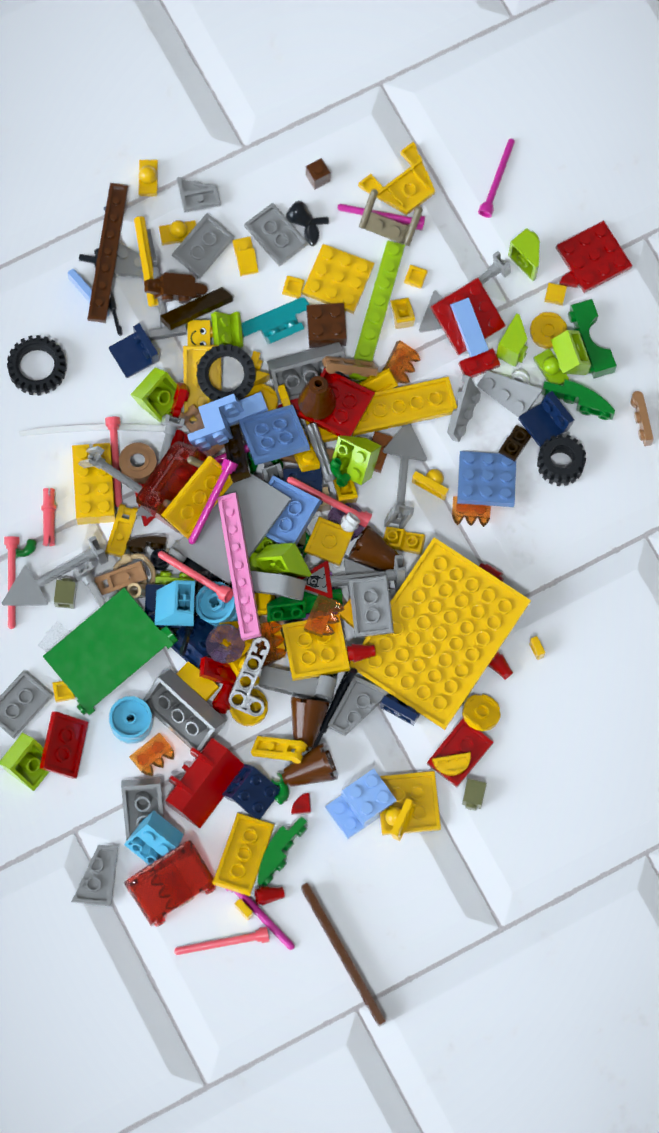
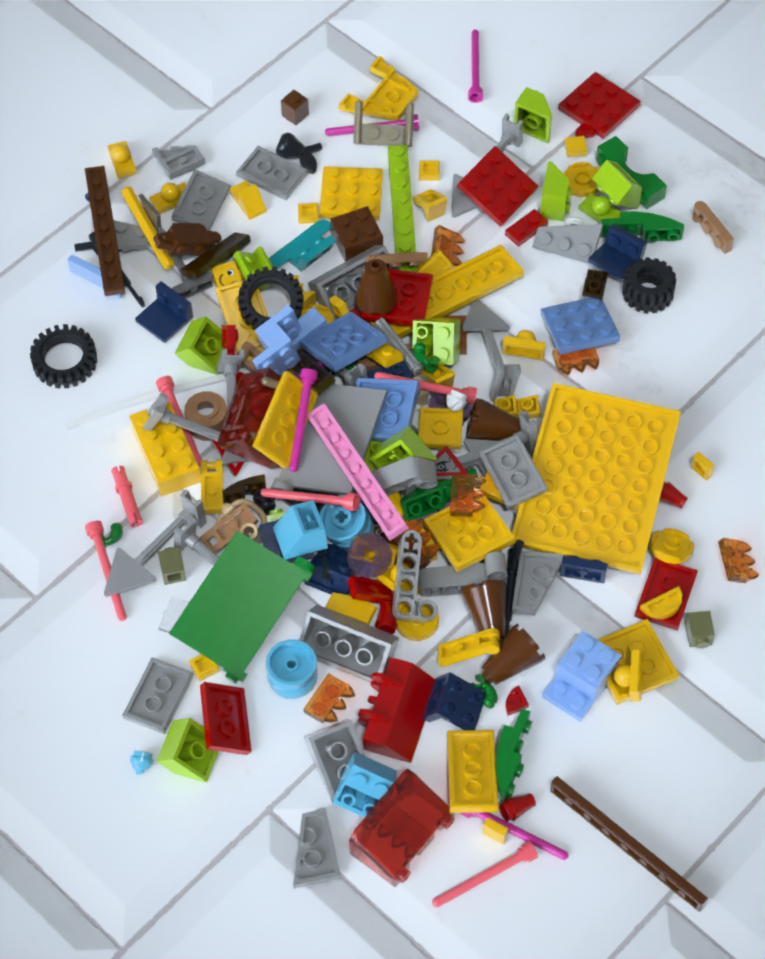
camera: 15 degrees left, 15 degrees down
red cone [347,644,376,663] -> none
light grey wing [447,375,481,442] -> none
light blue tile [450,297,489,357] -> none
none -> clear orange plate [718,538,759,583]

